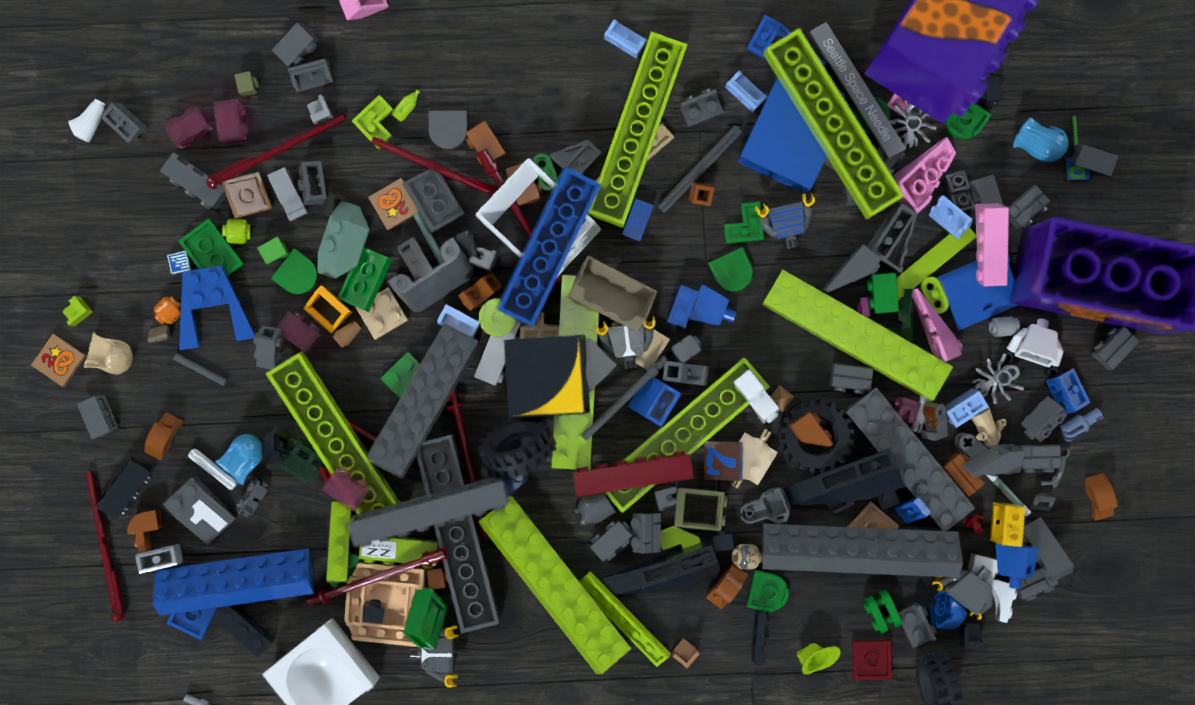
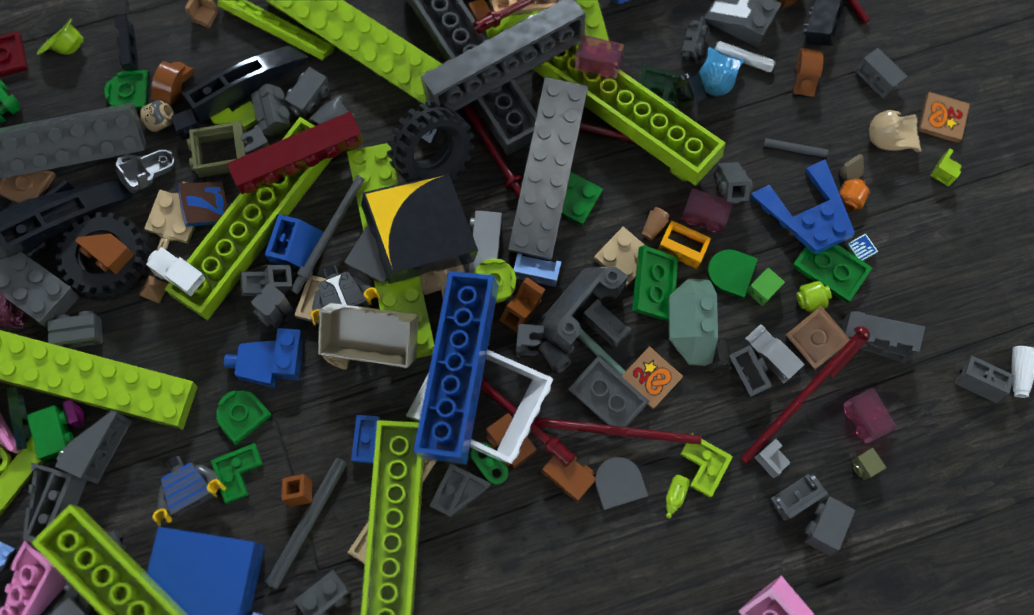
camera: 160 degrees right, 15 degrees down
clear pink brick [164,107,213,149] -> none

